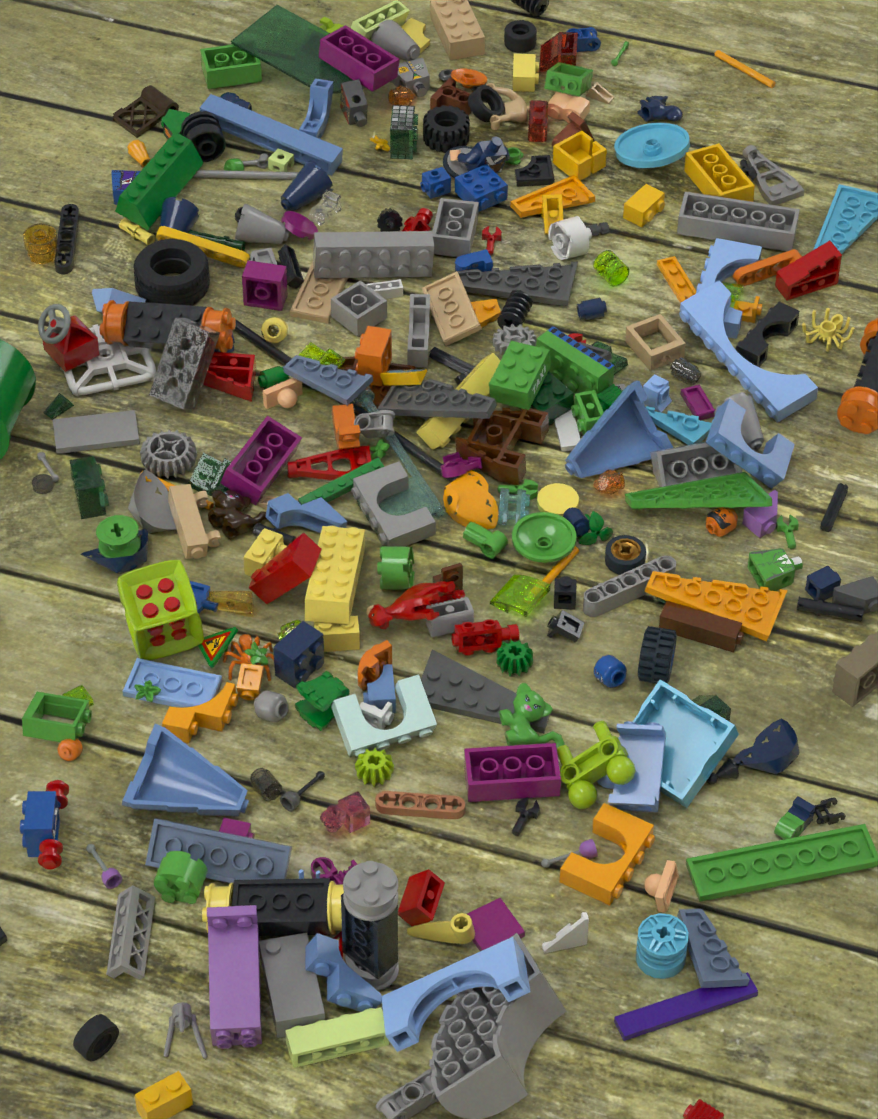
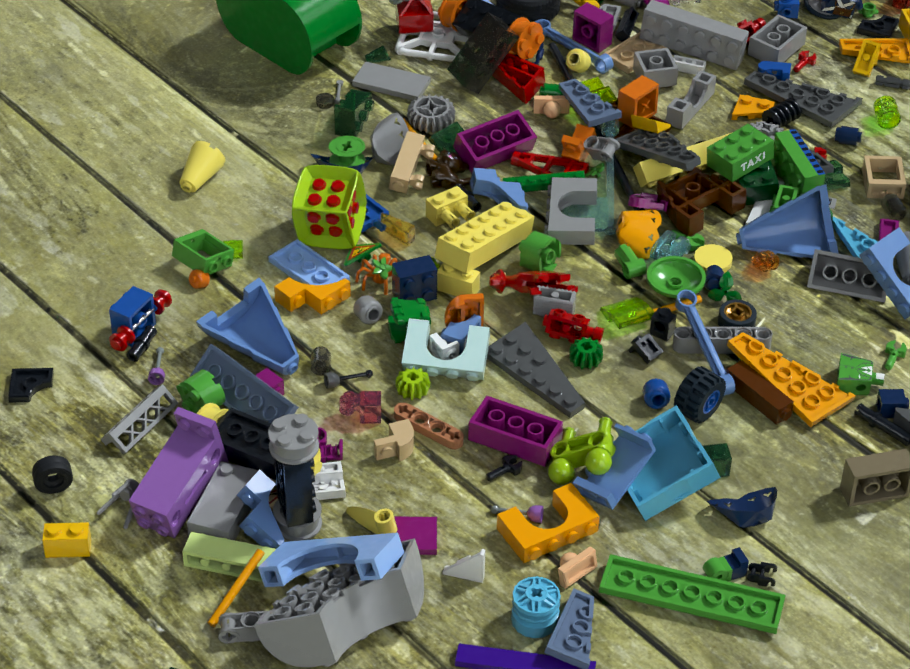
camera: 30 degrees right, 5 degrees down
bright green plant [134,680,161,702] -> none
light orange bracket [236,663,264,700] -> none
red wedge [249,532,322,604] -> none
black piece [377,208,403,232] -> none
red brick [398,869,445,926] -> none
tan tile [422,272,482,346] -> none
black axle [429,347,475,373] -> none
reddish brown bracket [433,563,463,593] -> none
blue brick [455,164,508,212] -> none
bright green animal [499,683,565,748] -> none
white brick [548,216,592,260] -> none
bright green wing [625,472,772,509] -> none
light blue window [643,374,672,413] -> none
orange head [706,507,738,537] -> none
black piece [707,758,739,785] -> none
medium lavender slope [742,490,778,538] -> none
none -> black pin [126,325,157,362]
none -> light orange piece [207,549,265,628]
none -> tan brick [374,419,414,461]
none -> medium blue piece [535,19,614,74]
none -> medium blue piece [675,290,735,396]

